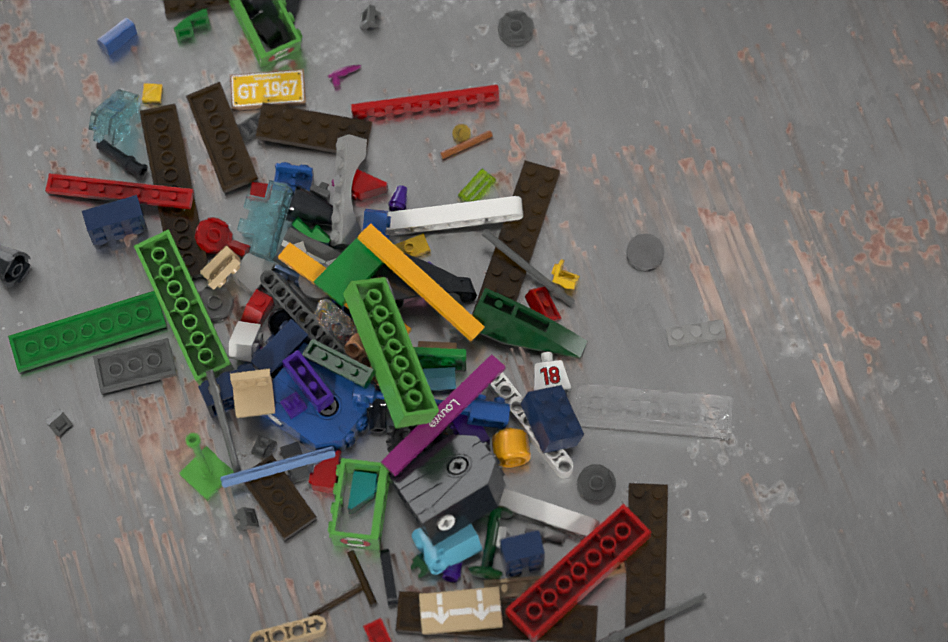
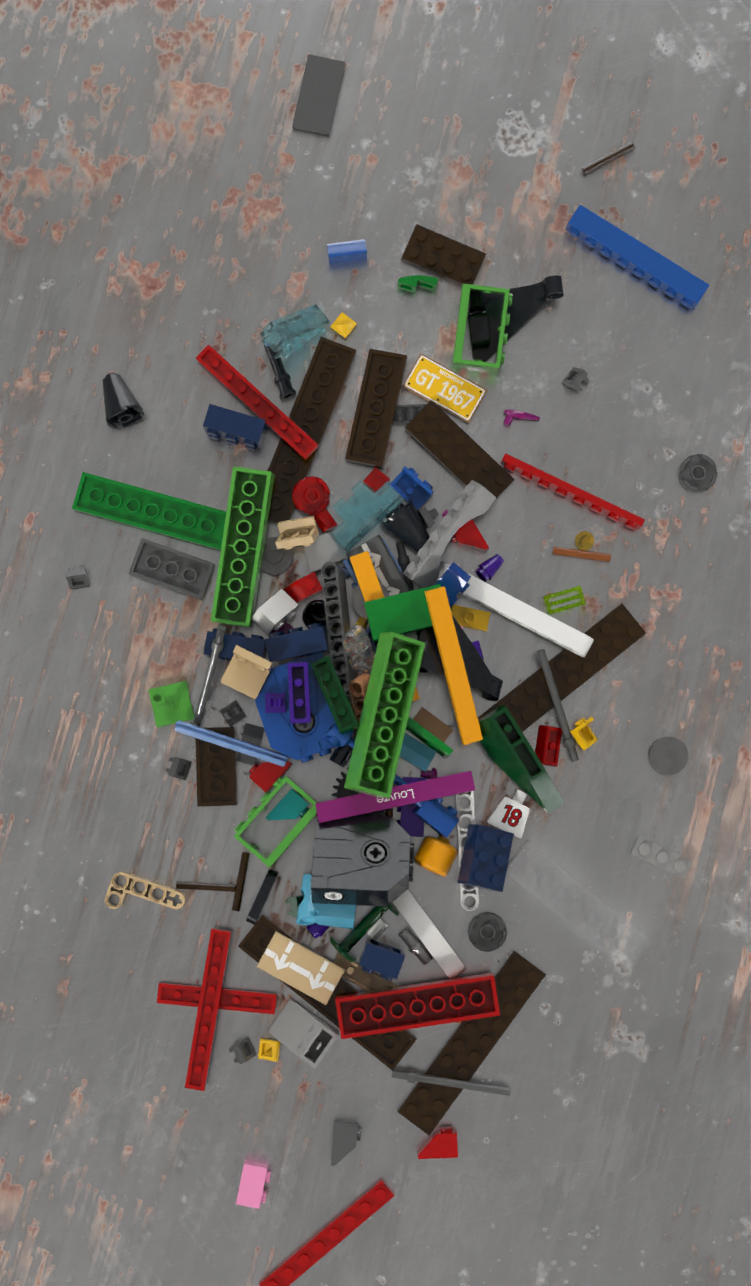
camera: 30 degrees right, 15 degrees up
green slope [292,217,330,243] -> none

